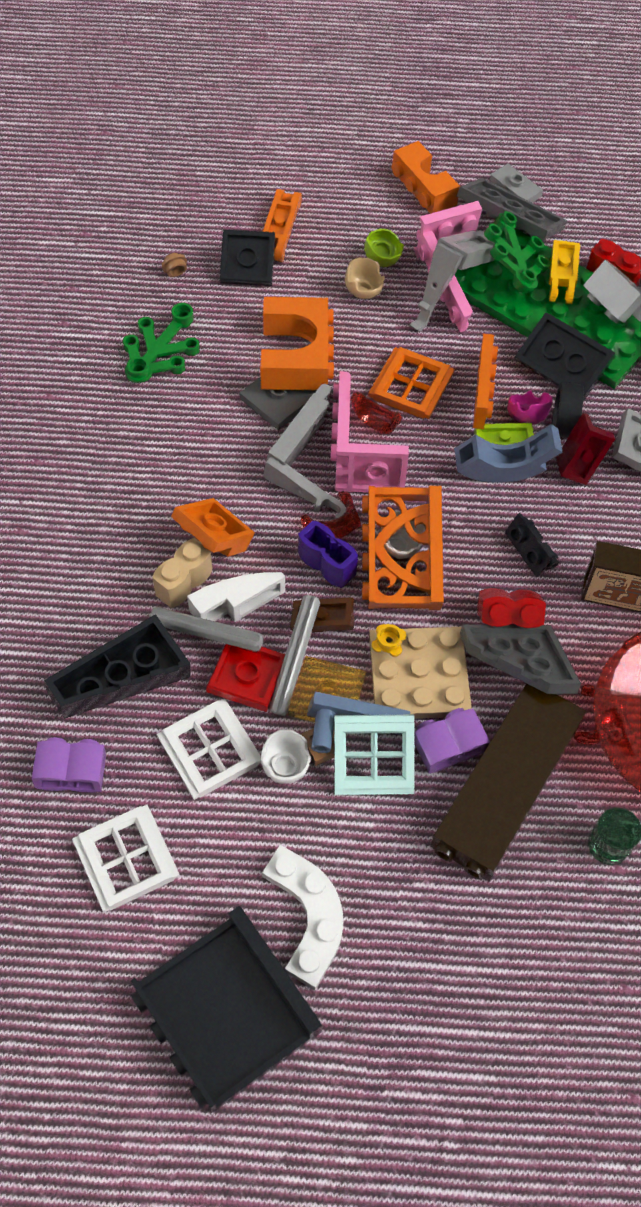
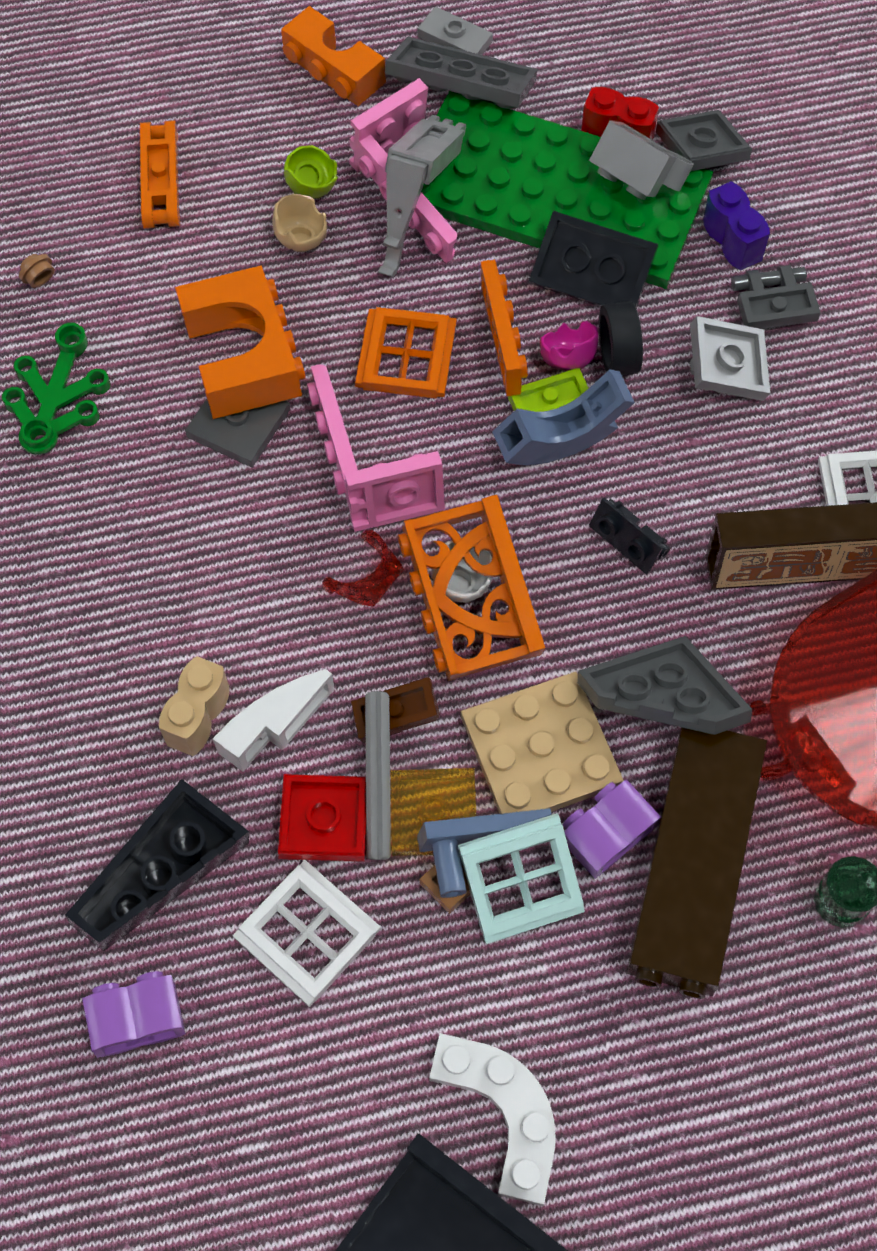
camera: 15 degrees left, 5 degrees up
white piece [72,805,180,913] -> none
light grey axle [149,607,264,651] -> none
orange plate [171,498,255,557] -> none
black plate [220,229,275,286] -> none
white hair [261,729,311,784] -> none
light grey hinge [263,384,346,525] -> none
dark purple brick [298,521,358,588] -> none
clear red helmet [350,392,402,434] -> none
yellow plate [371,624,406,657] -> none
red brick [477,588,546,628] -> none
green plant [484,211,551,294] -> none
yellow hinge [549,240,580,304] -> none
dark red panel [556,413,615,485] -> none

